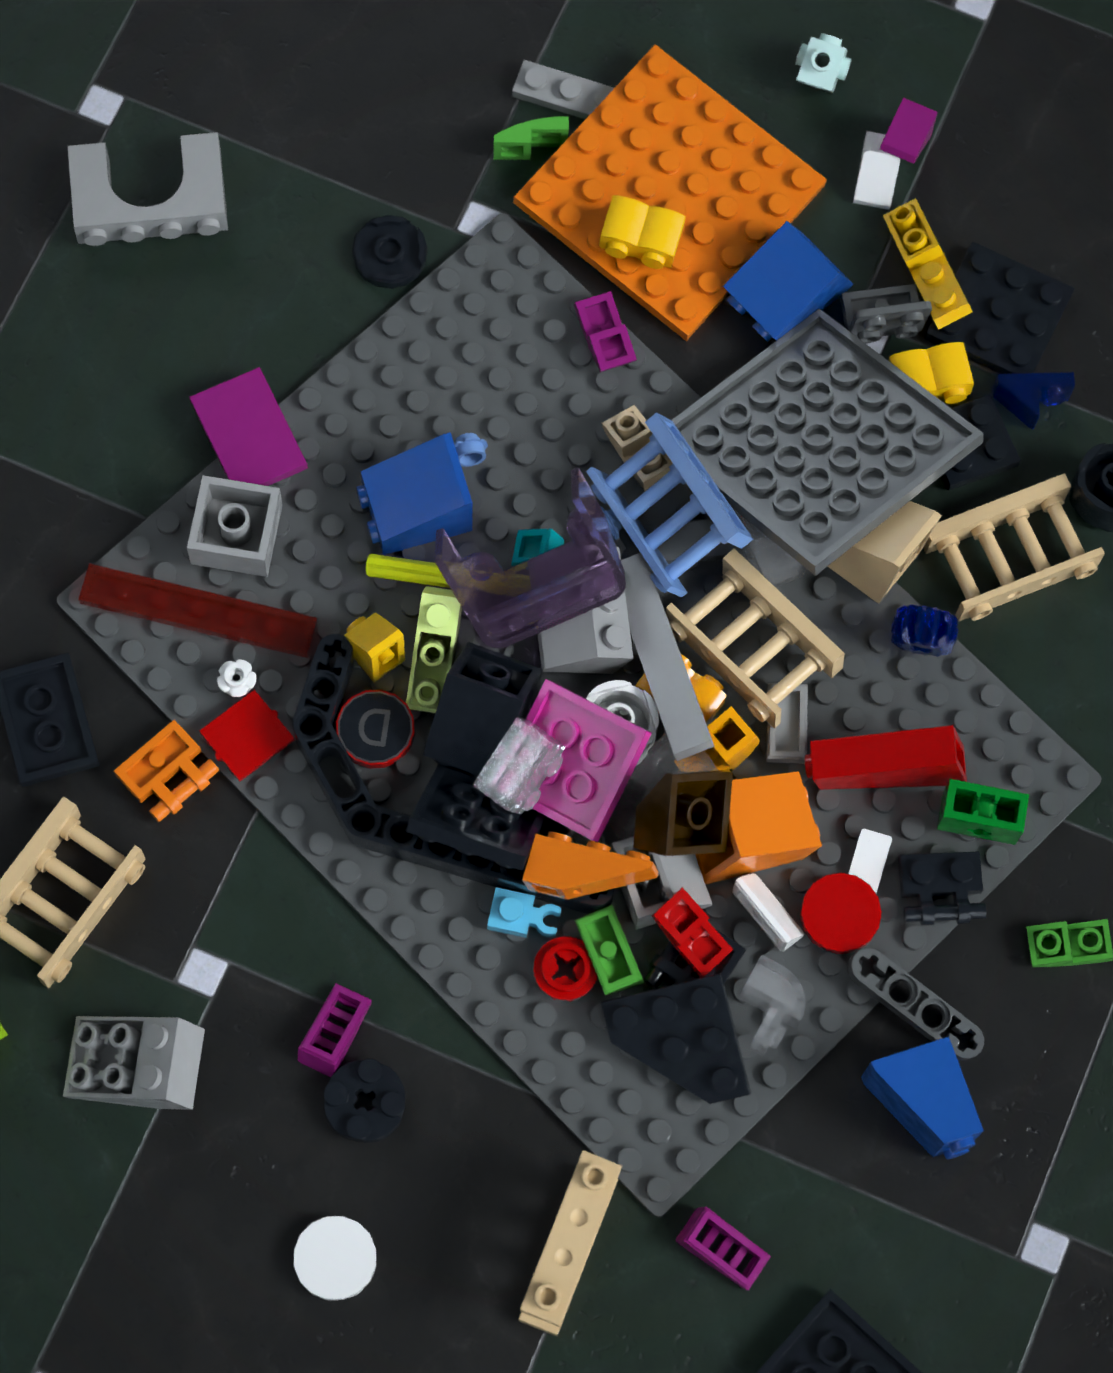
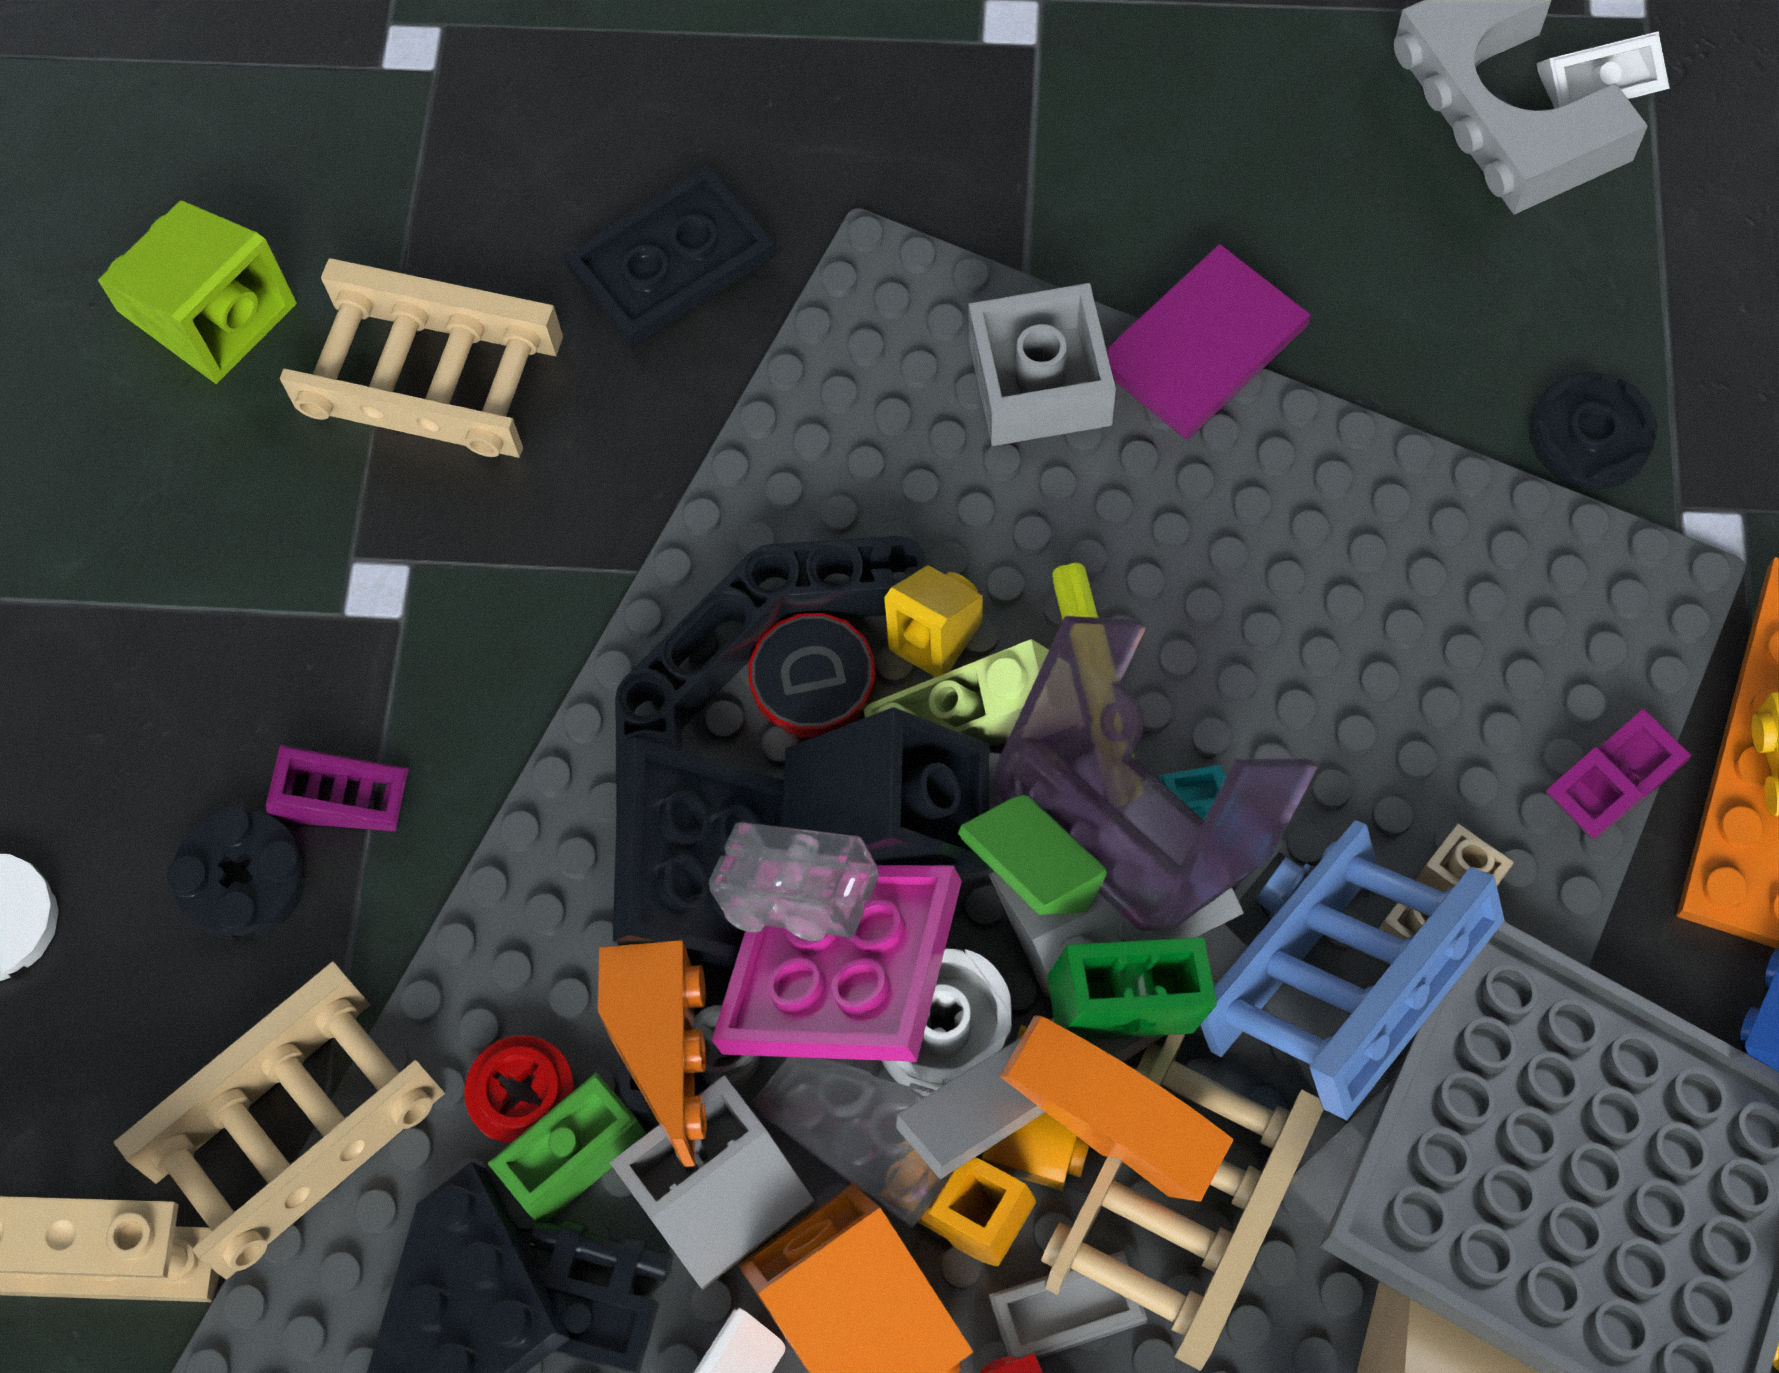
camera: 80 degrees right, 5 degrees down
light grey slope [63,1016,205,1110] -> none
clear red tile [78,563,317,658] -> none
orange plate [114,719,220,822] -> none
red piece [199,689,295,782] -> none
white plate [217,659,256,697] -> none
blue slope [356,432,473,555] -> none
medium blue plate [454,433,488,467] -> none
medium azure plate [487,887,561,938] -> none
dark brown slope [633,770,733,856] -> none
red slope [652,887,733,978] -> none
none -> tan fence [113,961,445,1280]
none -> bright green slope [958,795,1107,915]
none -> orange slope [999,1016,1234,1202]
none -> green brick [1047,937,1217,1040]
none -> white slope [1536,32,1670,109]

